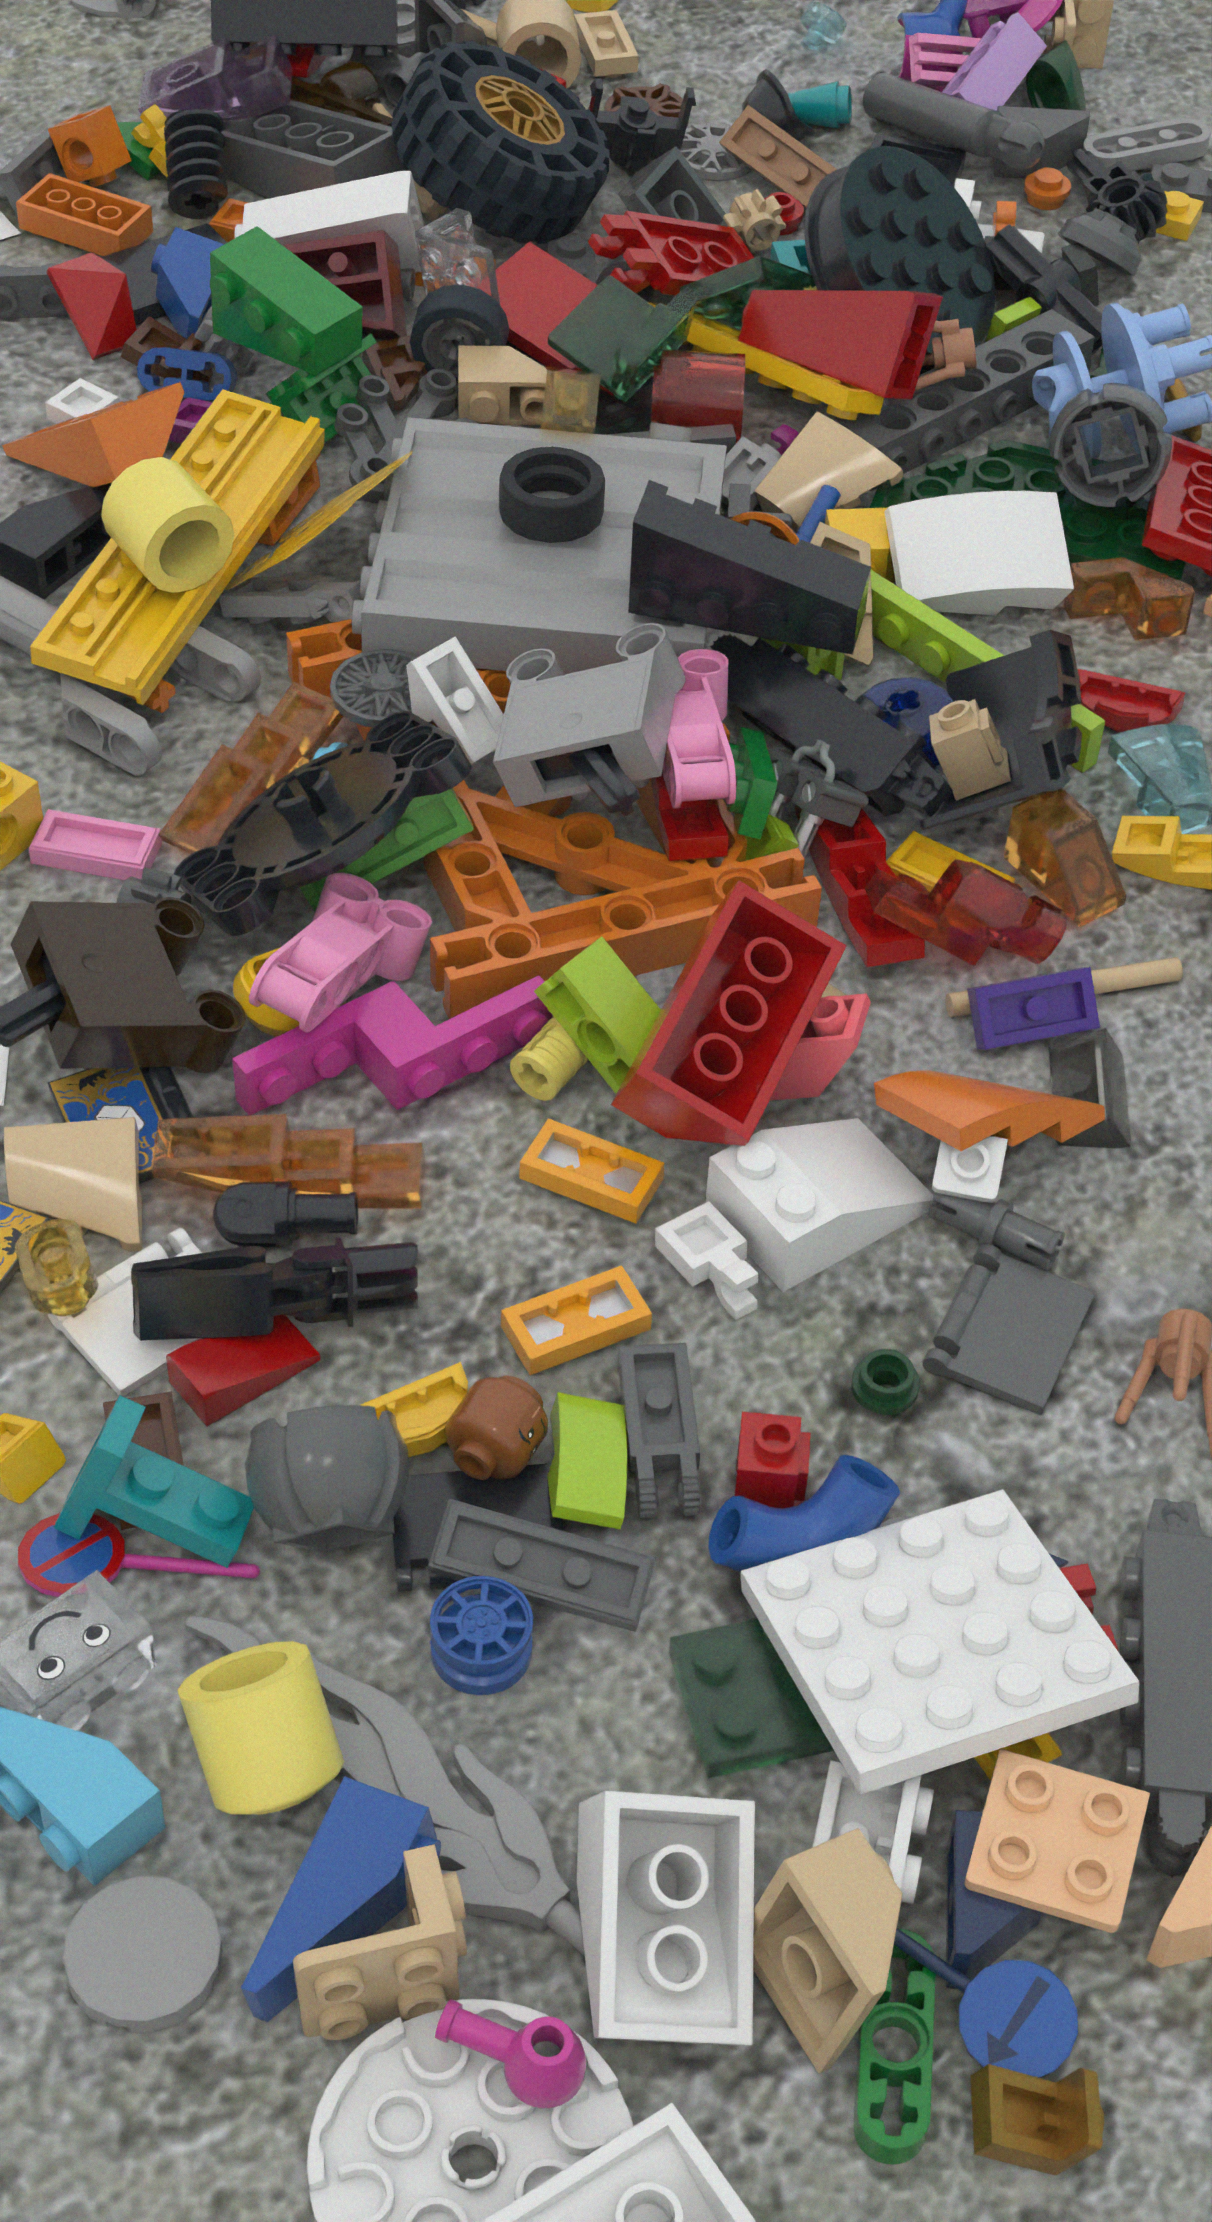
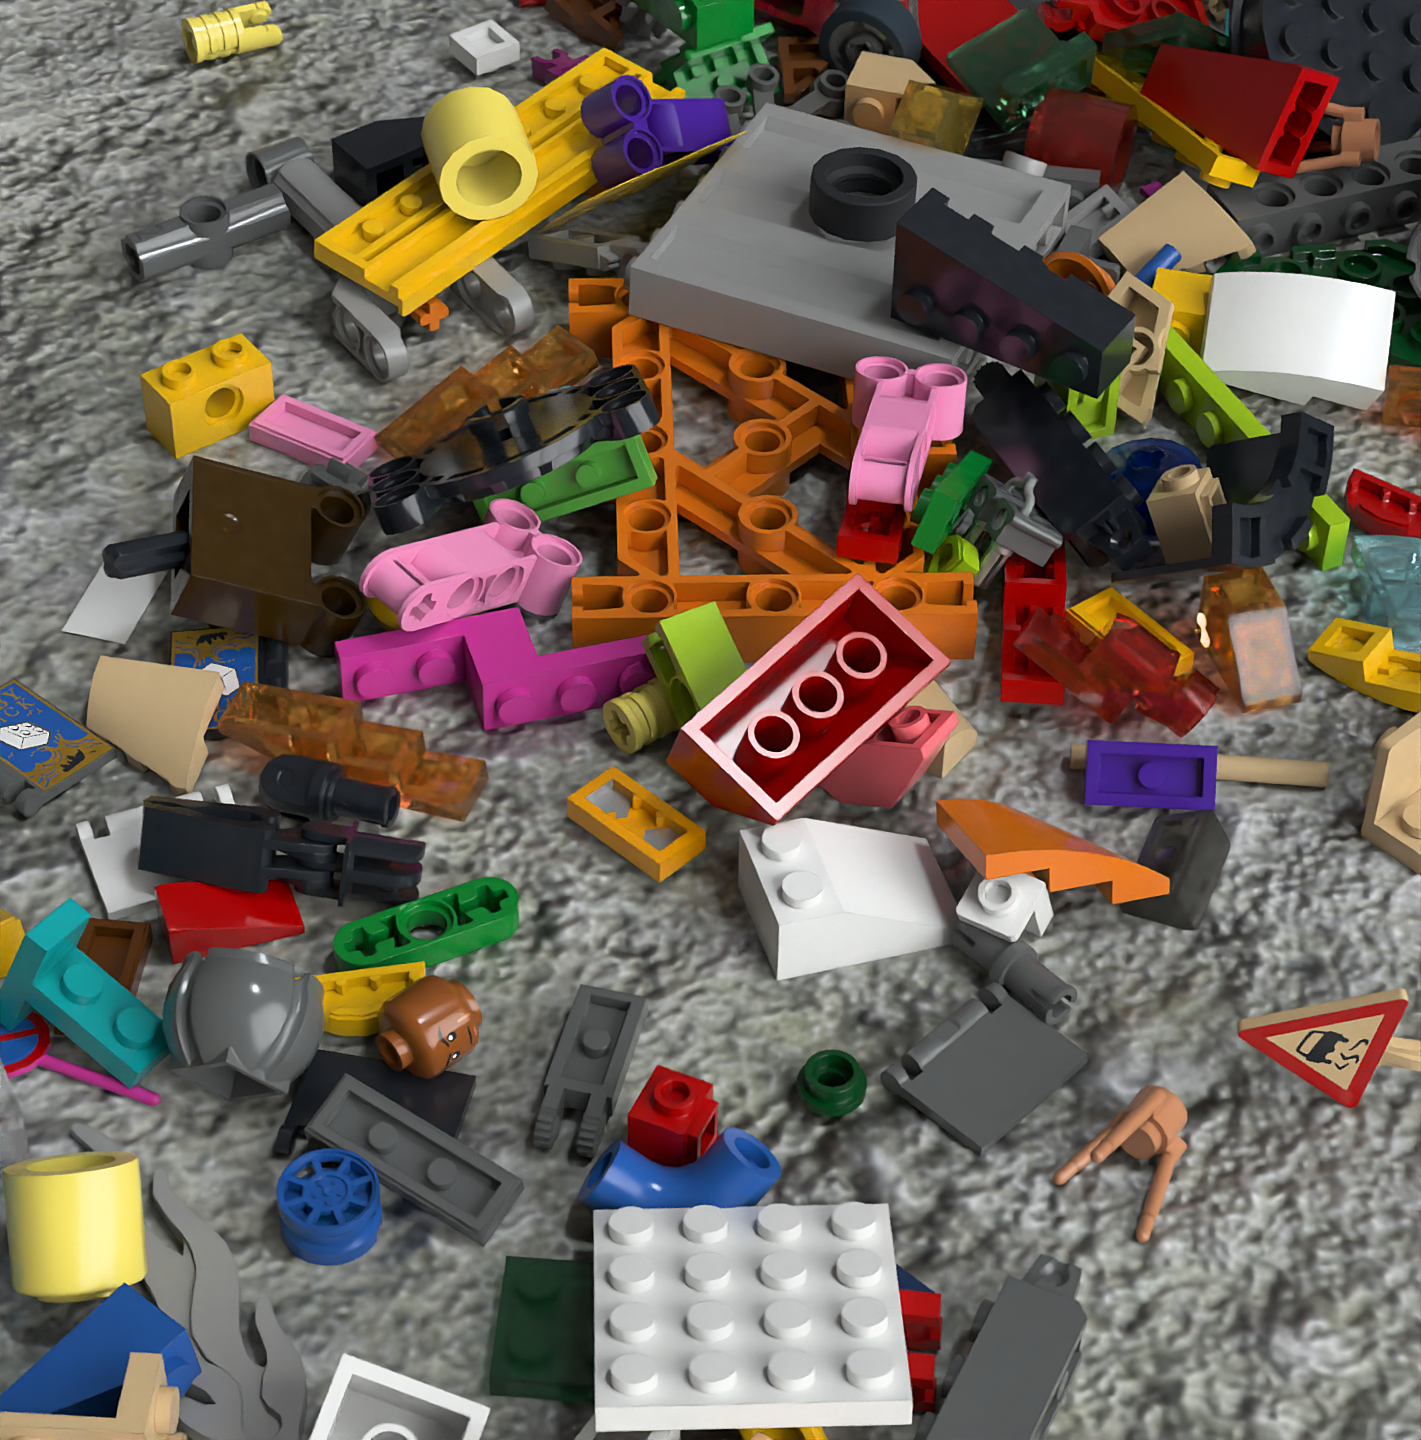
camera: 20 degrees right, 5 degrees down
orange wedge [2,382,184,487] -> none
clear yellow plate [15,1219,98,1316] -> none
blue beam [137,347,237,401] -> none
dark grey wheel [330,649,418,727] -> none
white slope [406,636,504,765] -> none
light grey piece [493,623,686,816] -> none
light orange piece [501,1265,652,1375] -> none
lime slope [547,1392,627,1530] -> none
white plate [655,1201,758,1320] -> none
none -> green beam [333,877,519,972]
none -> dark purple piece [580,75,733,190]

